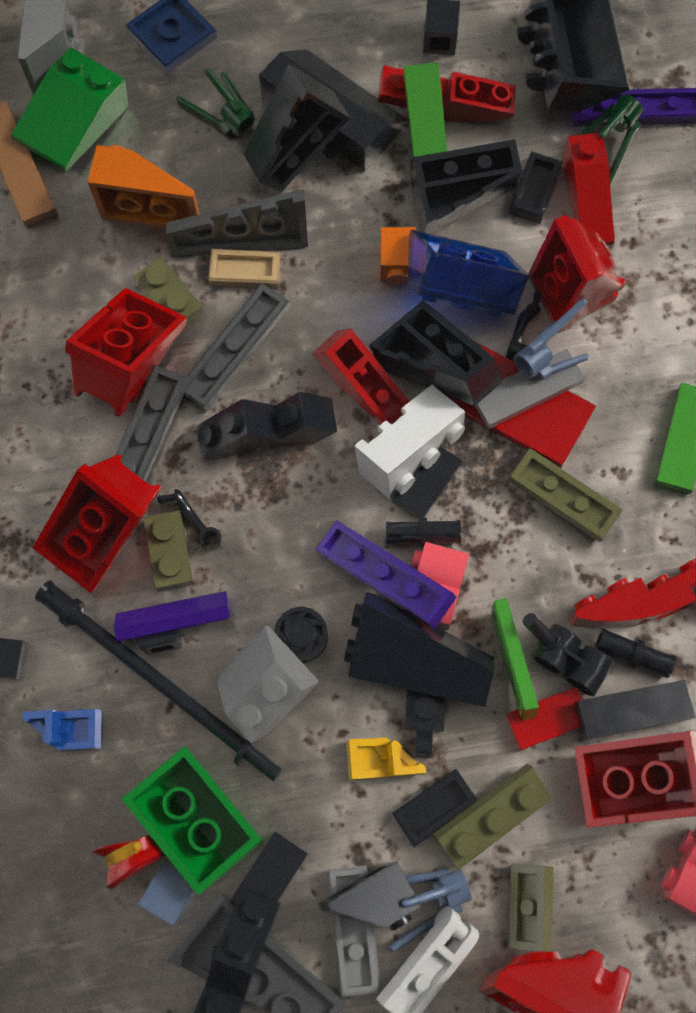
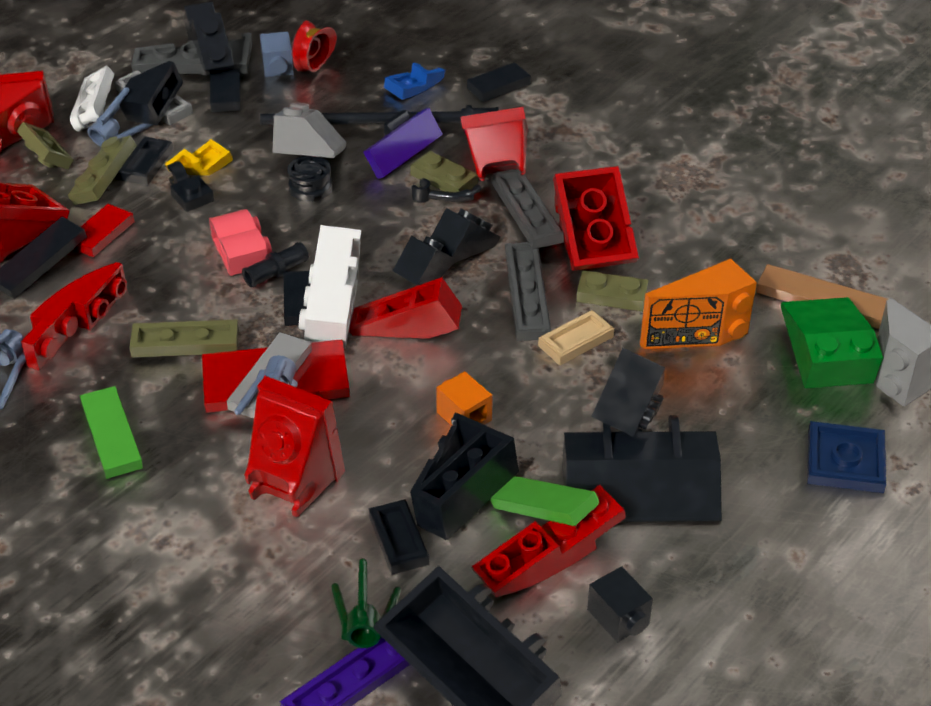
camera: 140 degrees right, 30 degrees down
green slope [121,746,263,896] -> none
dark grey wing [166,189,308,256] -> none
dark green plant [176,68,255,136] -> none
dark purple tile [315,520,457,629] -> none
black slope [344,592,494,707] -> none
black wedge [369,300,502,406] -> none
clear blue slope [408,229,529,316] -> none
bright green tile [491,598,539,721] -> none
black beam [522,613,615,697] -> none
red slope [561,132,615,245] -> none
black pin [595,628,676,679] -> none

